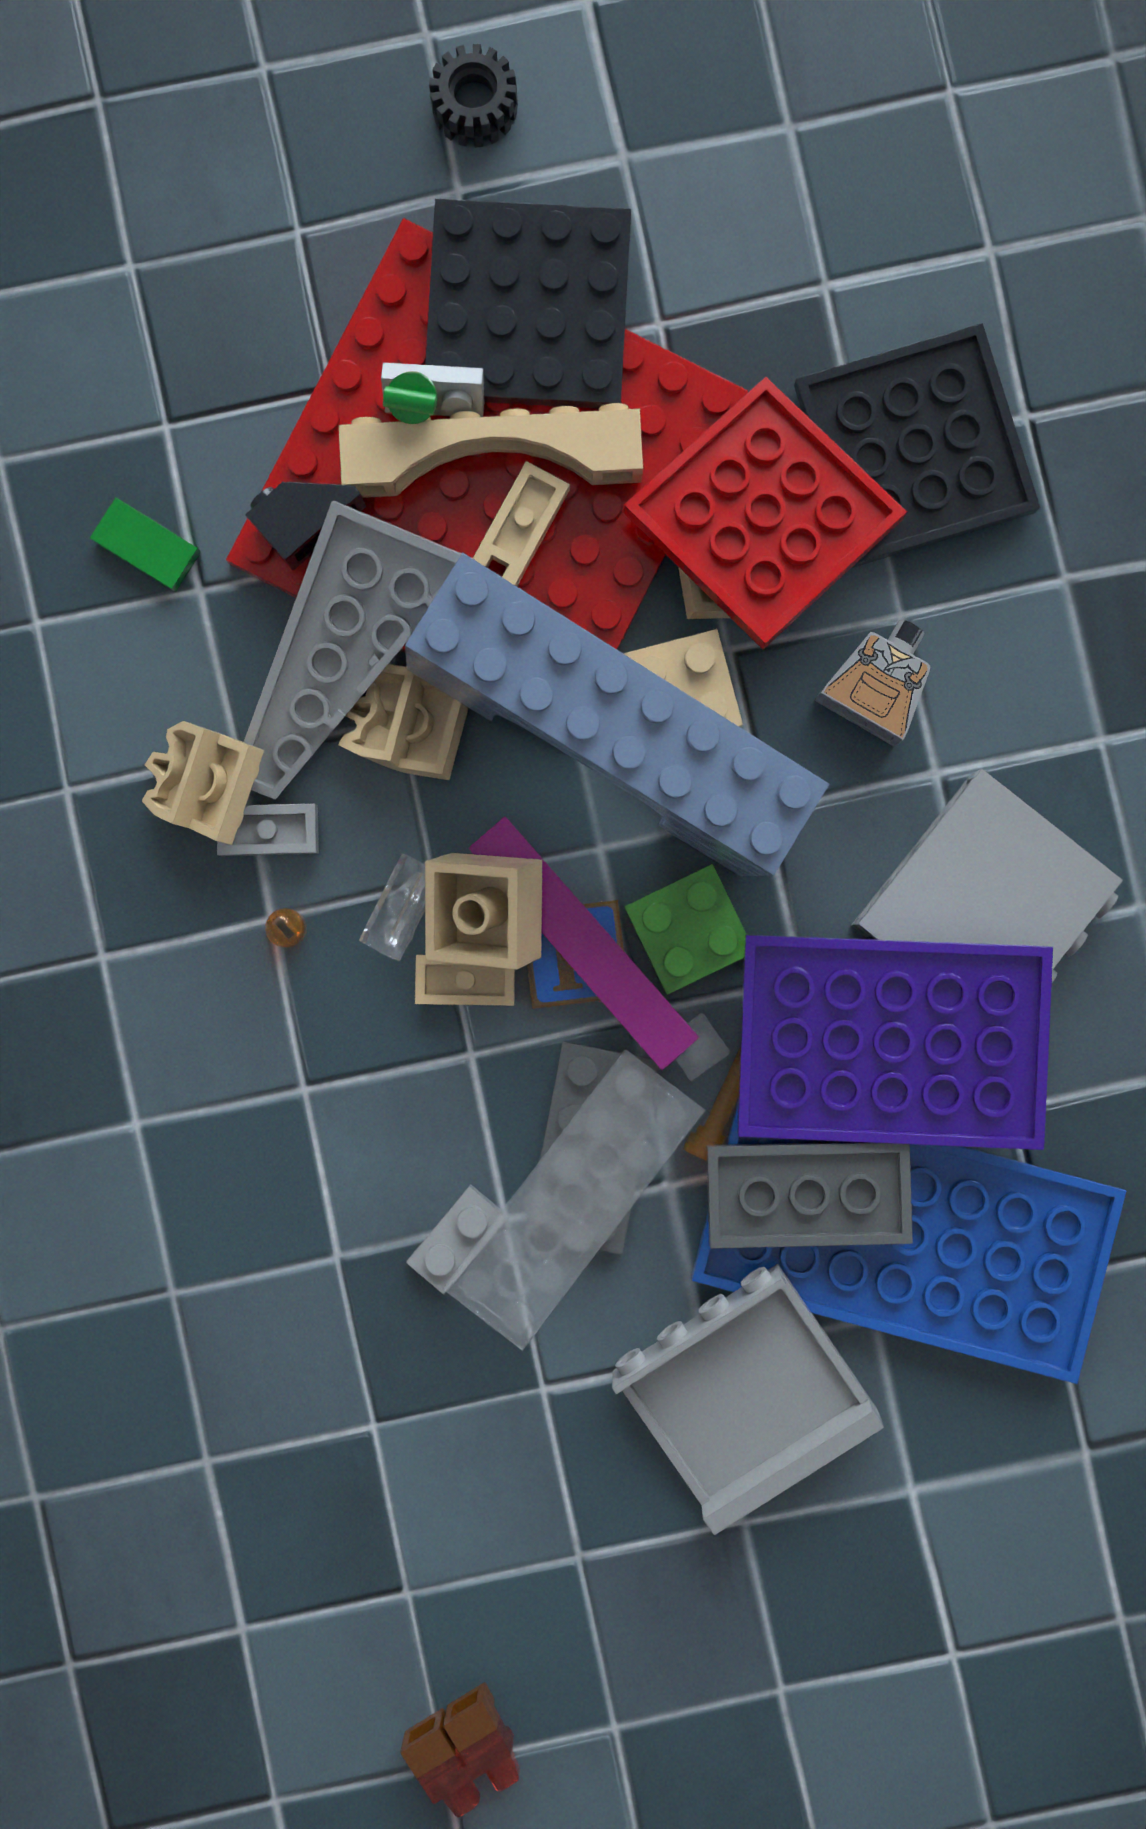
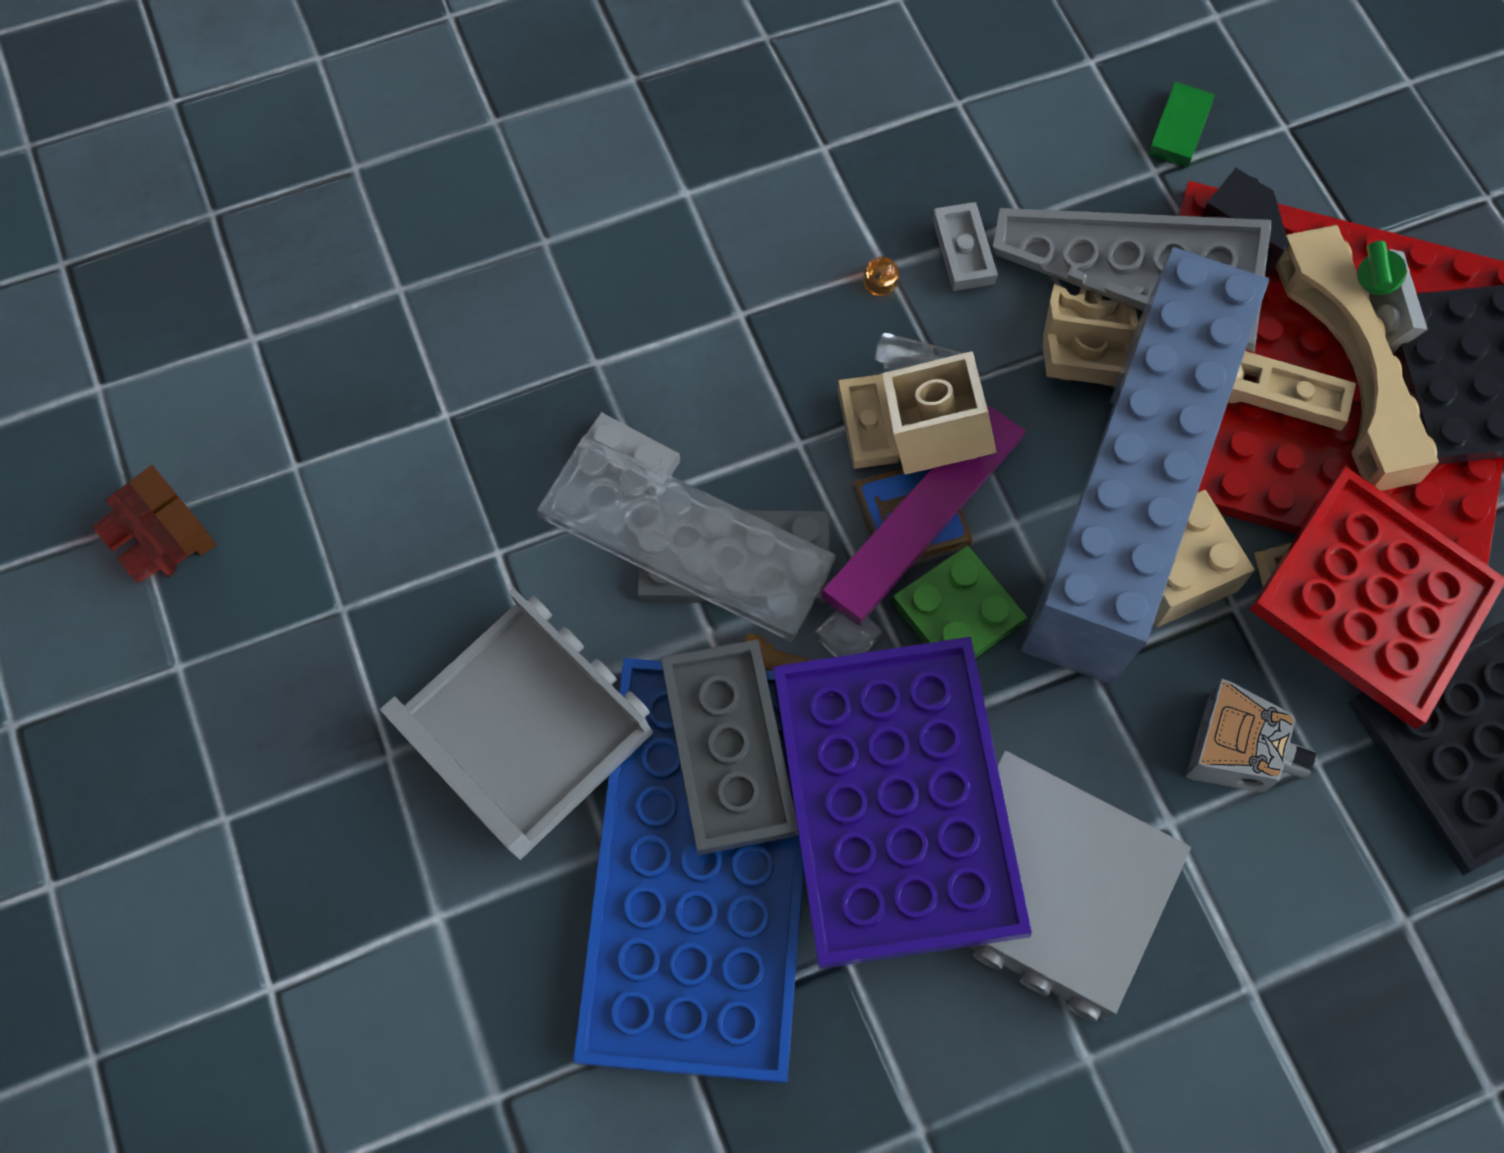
camera: 75 degrees right, 20 degrees down
tan plate [142,721,264,845] -> none

